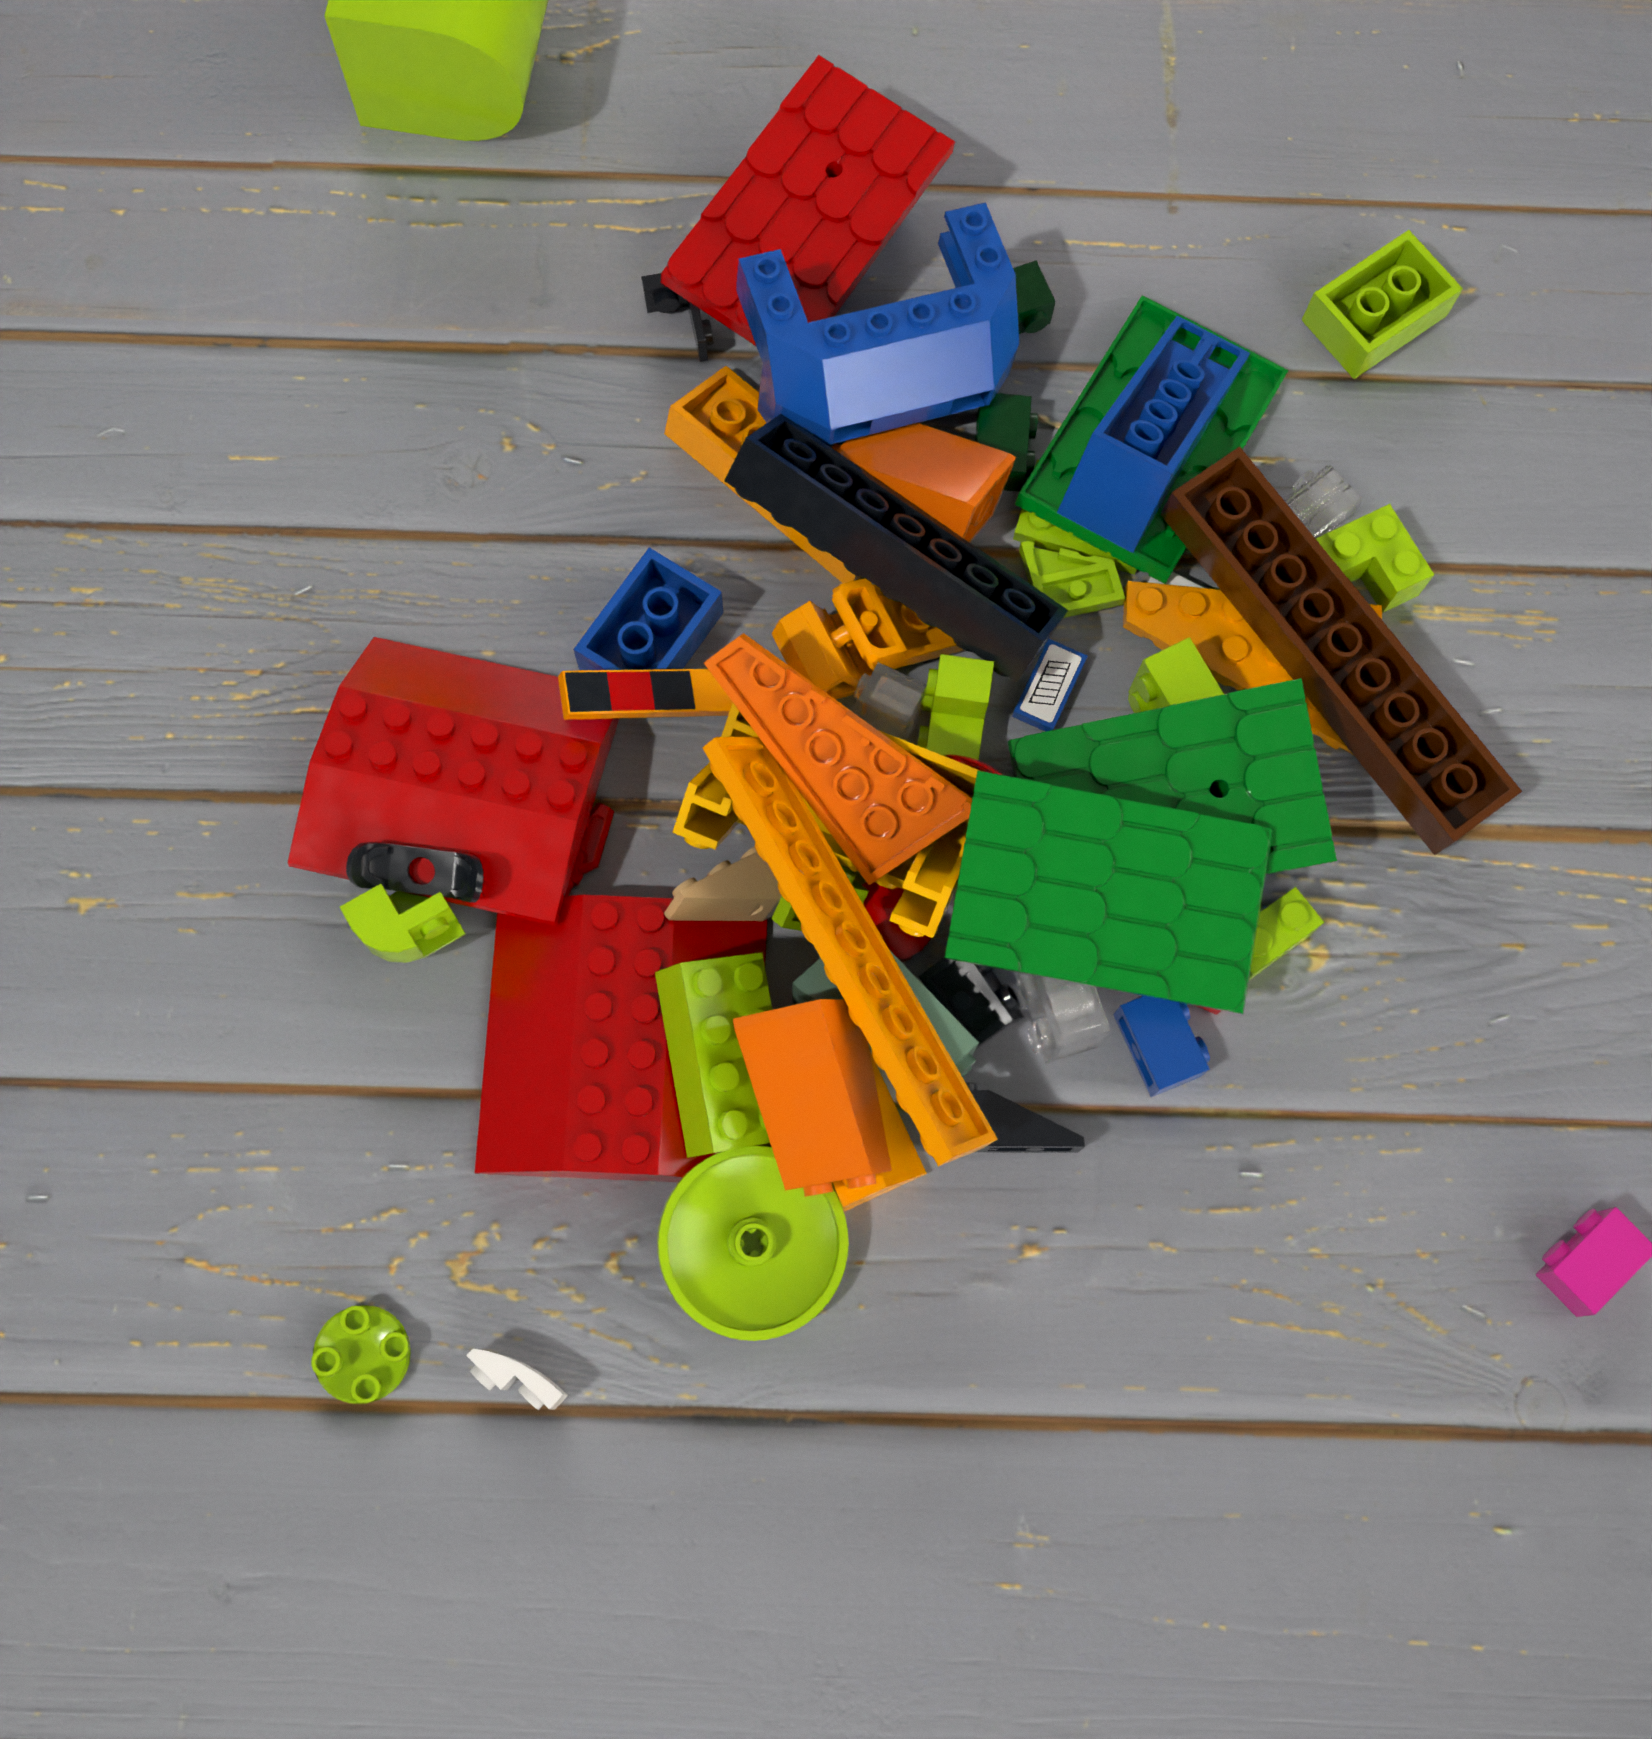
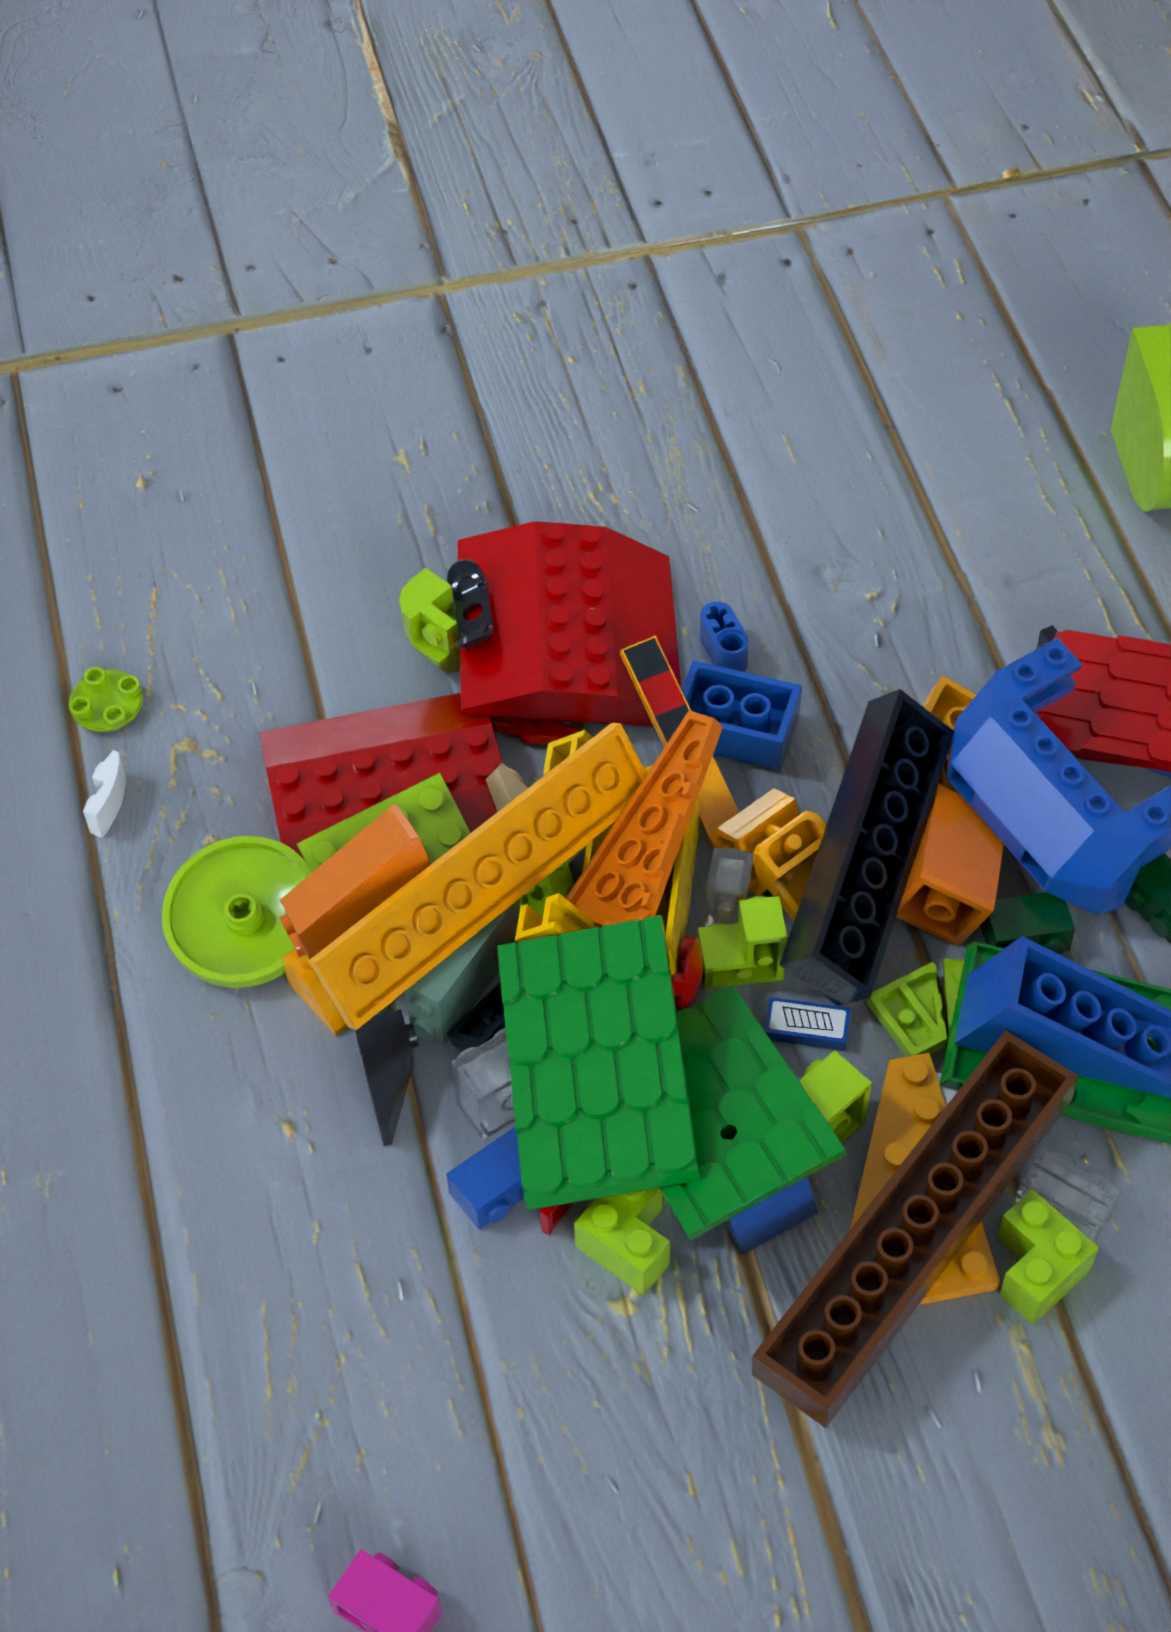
camera: 80 degrees right, 20 degrees down
none -> blue beam [700,602,749,672]

